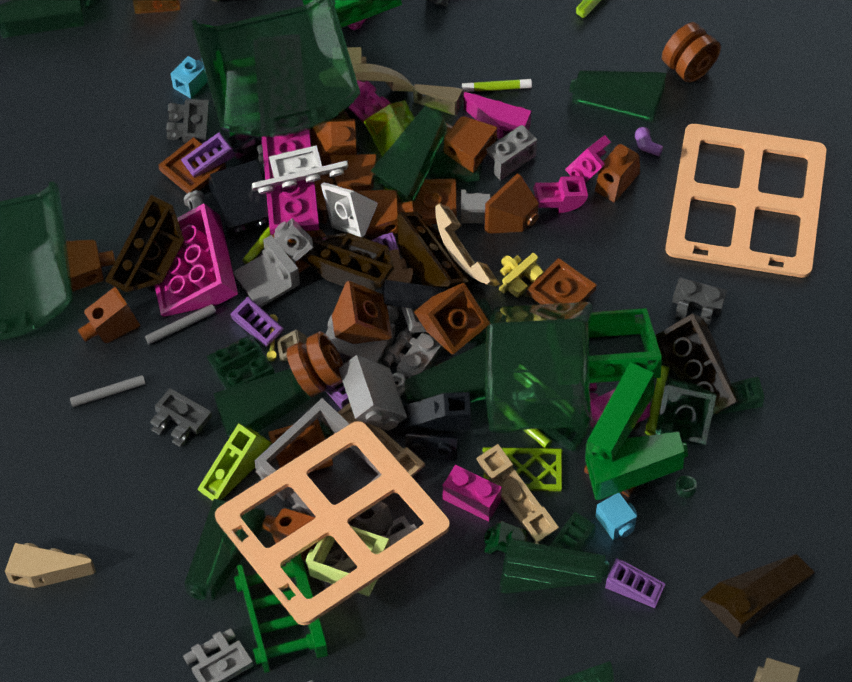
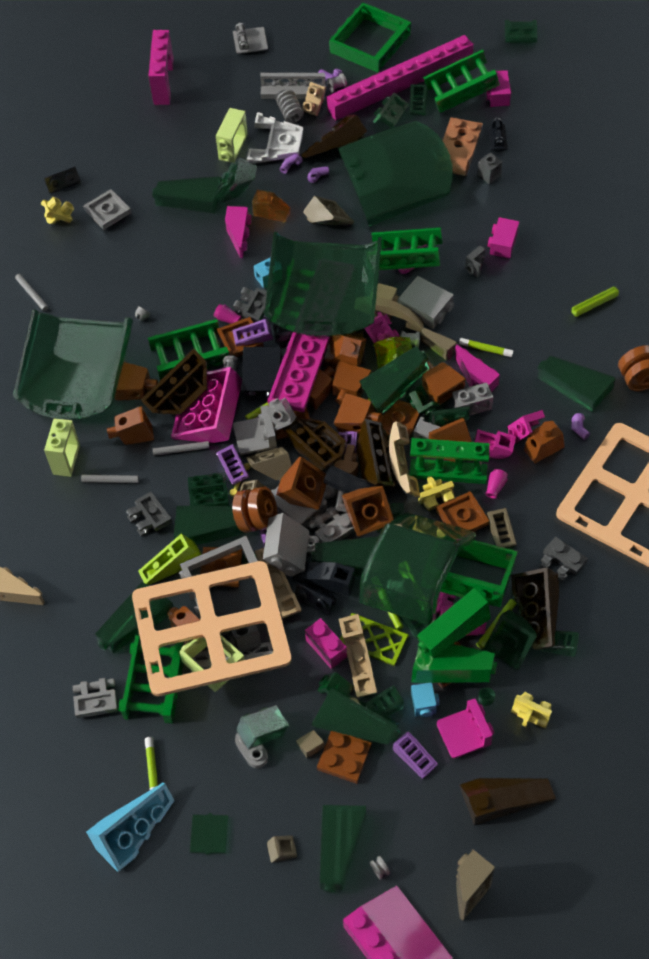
camera: 25 degrees right, 0 degrees up
white bracket [252,145,348,194] -> none
white slope [321,182,378,237] -> none
none -> yellowish green window [44,419,80,477]
none -> light grey hinge [135,306,151,321]
none -> green fence [148,319,229,381]
none -> dark pink cone [214,304,242,324]
none -> dark pink slope [225,206,251,258]
none -> light grey plate [235,729,268,768]
none -> clear green brick [236,705,289,750]
none -> dark tan slope [246,446,292,481]
none -> dark tan slope [296,730,325,758]
none -> dark orange plate [317,730,372,784]
none -> light grey brick [398,276,454,329]
none -> light grey bush [401,331,420,348]
none -> dark green bracket [409,390,440,416]
none -> green fence [410,438,490,484]
none -> clear green slope [429,406,470,427]
none -> dark pink bracket [437,698,494,759]
none -> dark pink cone [486,469,508,499]
none -> dark tan slope [486,508,517,548]
none -> light yellow hips [511,692,552,728]

